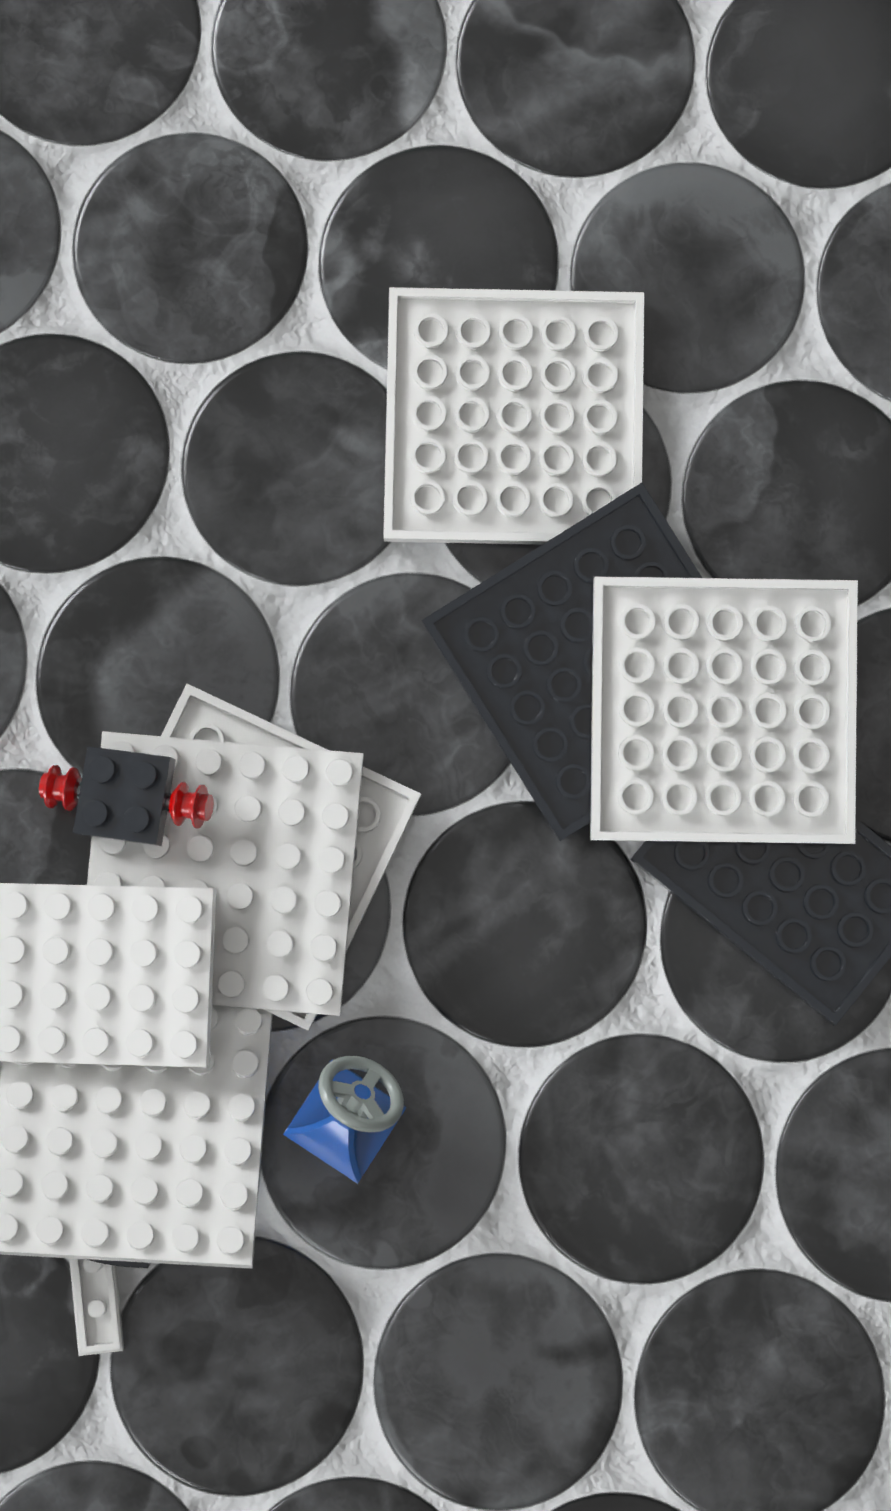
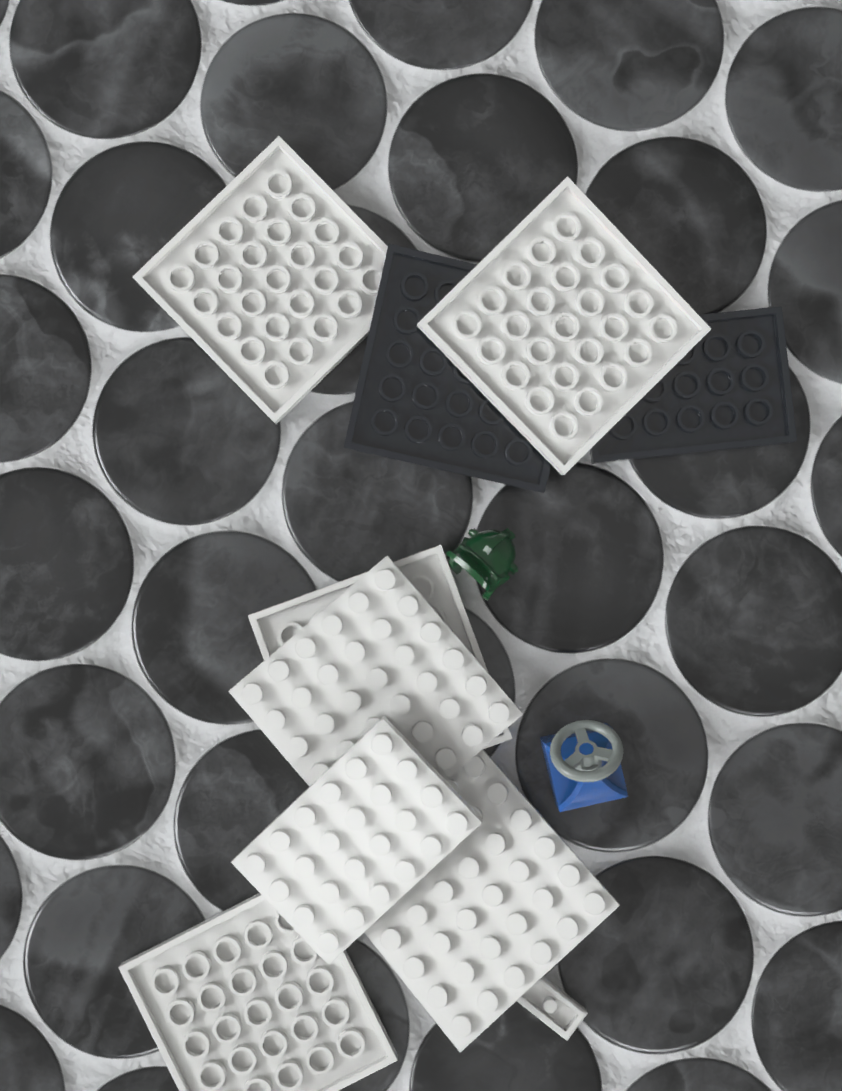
camera: 45 degrees left, 5 degrees up
black plate [39,746,214,846] -> none
none -> dark green helmet [446,528,519,601]

